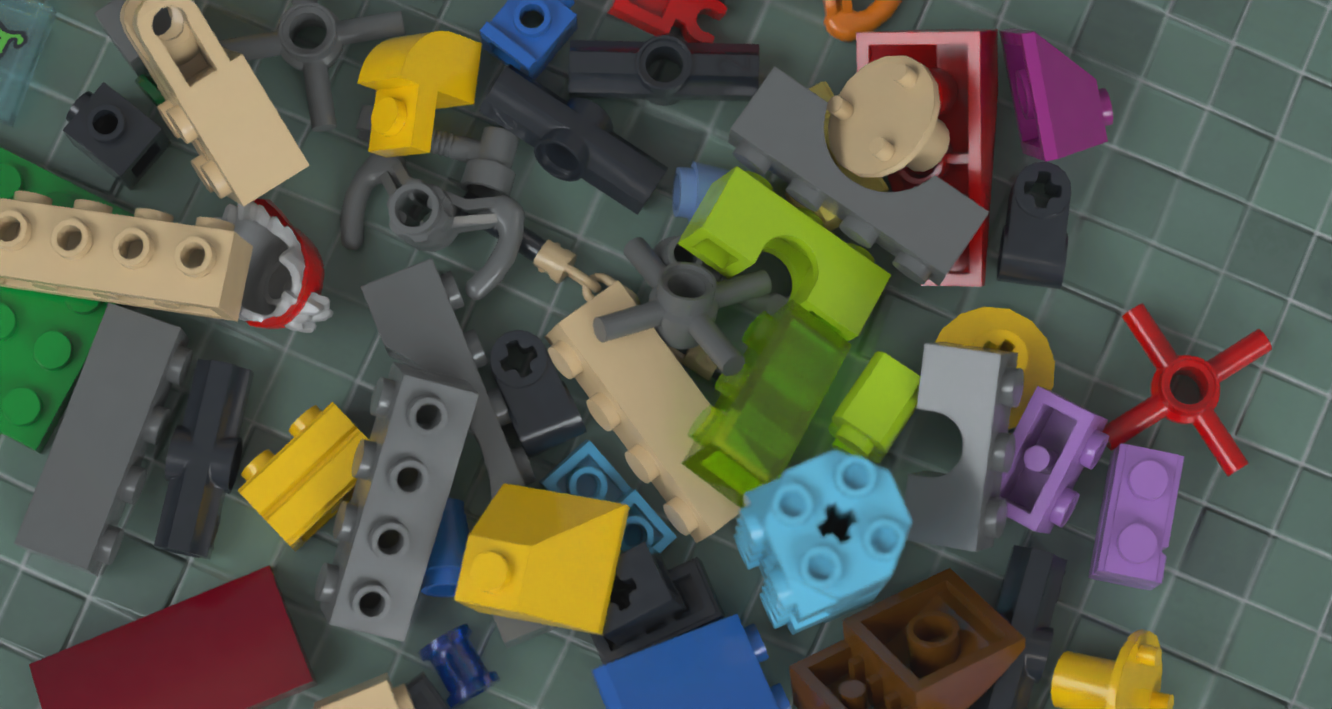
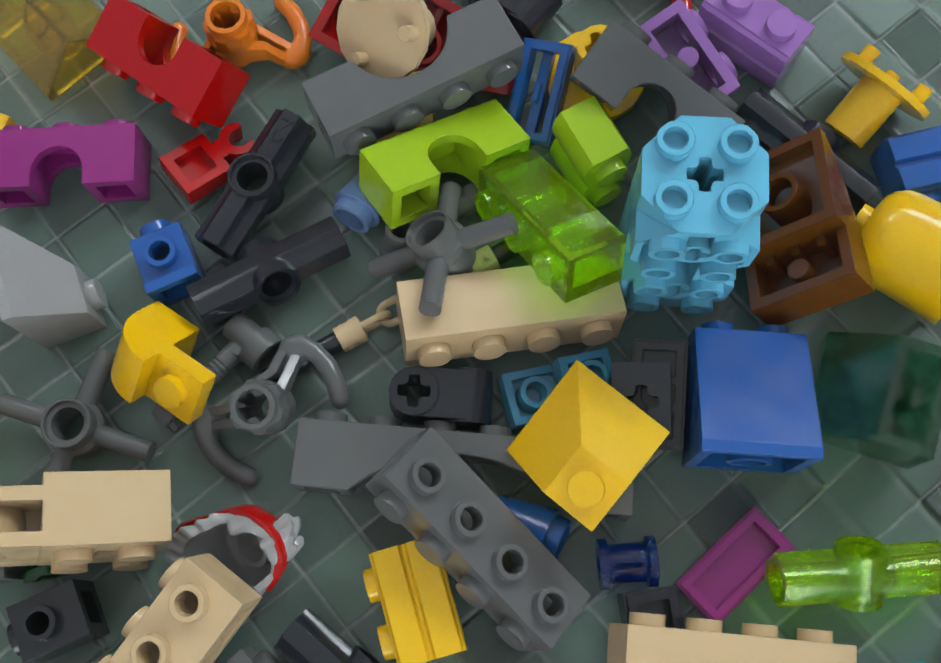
camera: 55 degrees left, 5 degrees down
none -> blue tile [507,37,576,149]

